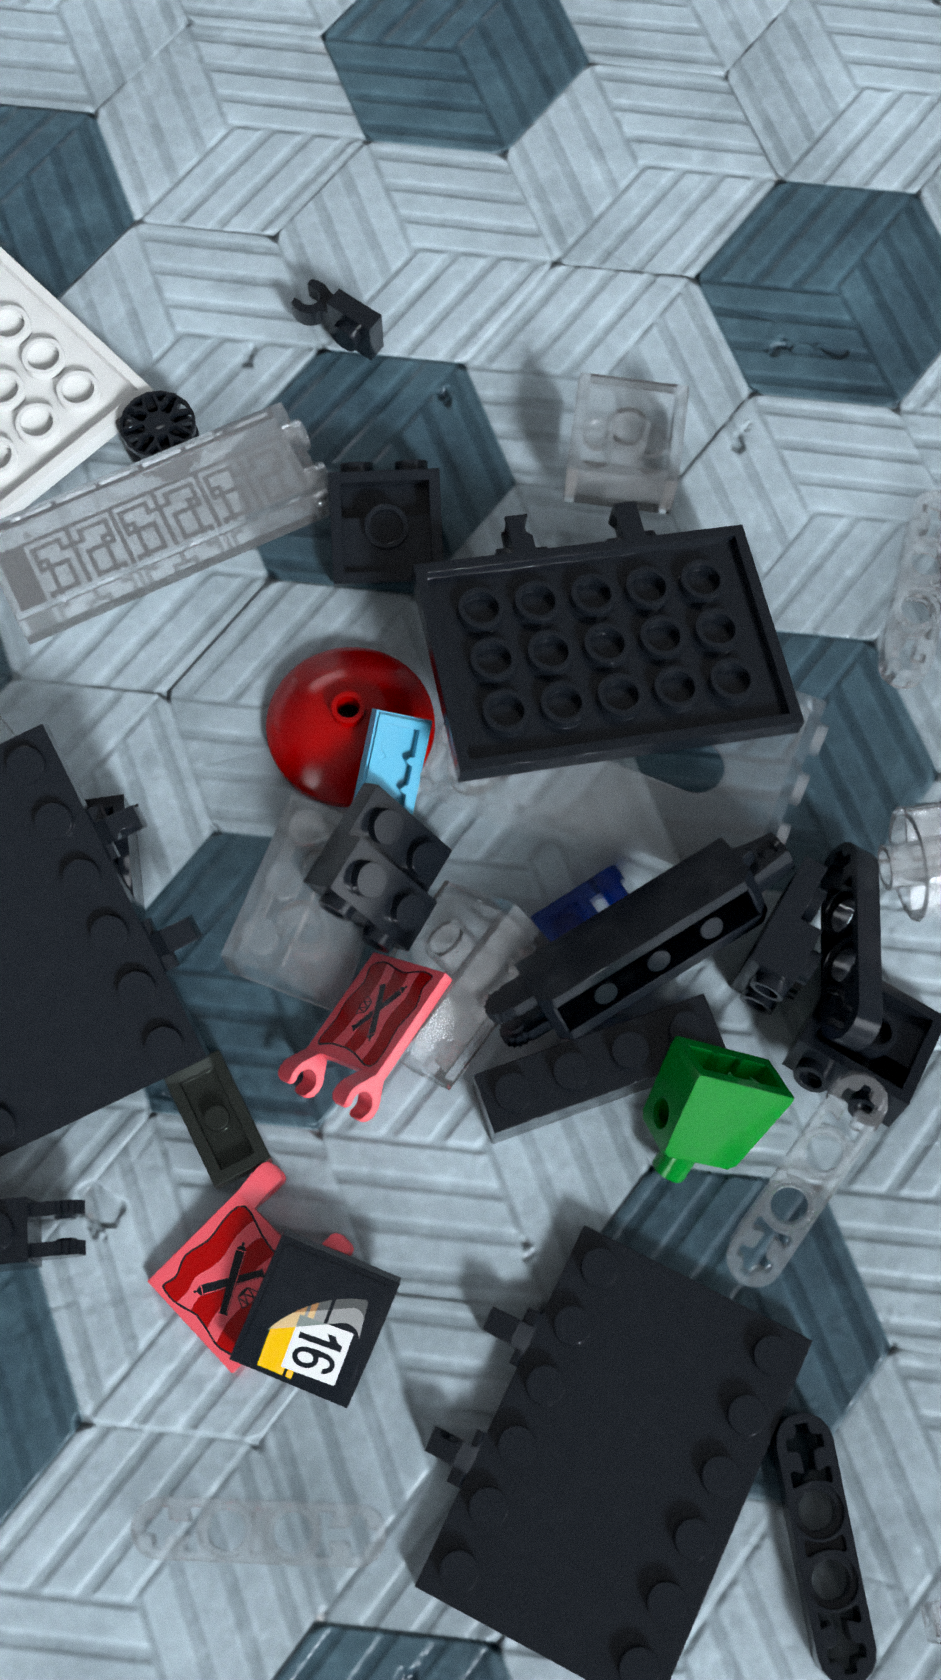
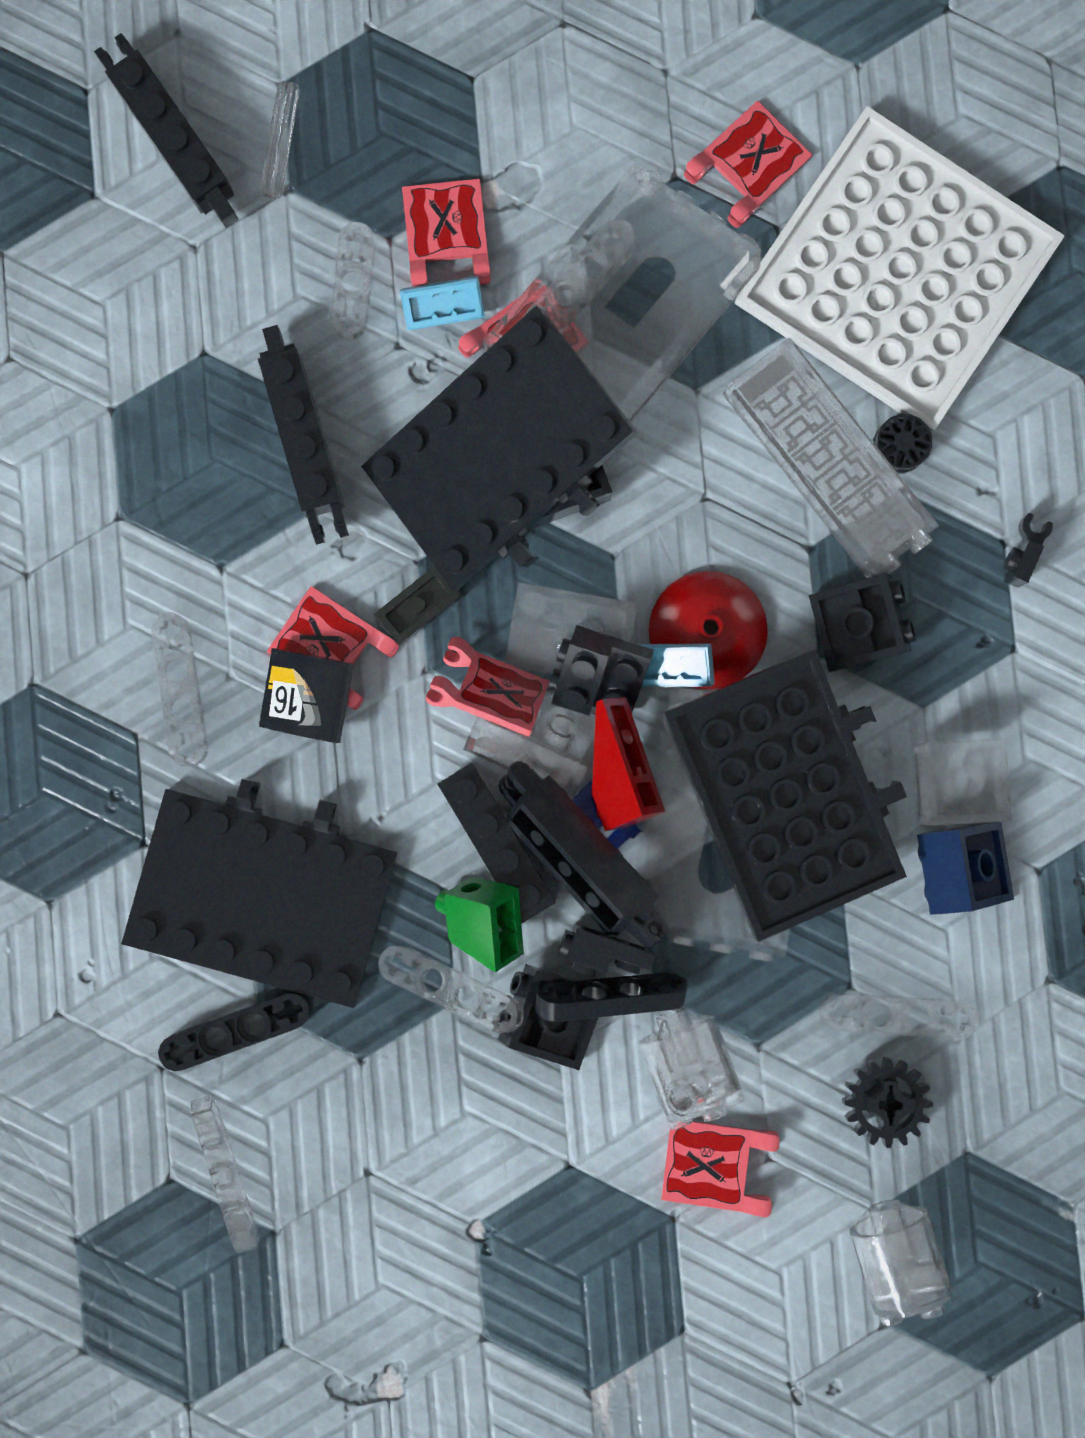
camera: 80 degrees right, 15 degrees up
none -> red slope [592,697,666,832]
none -> dark blue slope [917,821,1014,915]

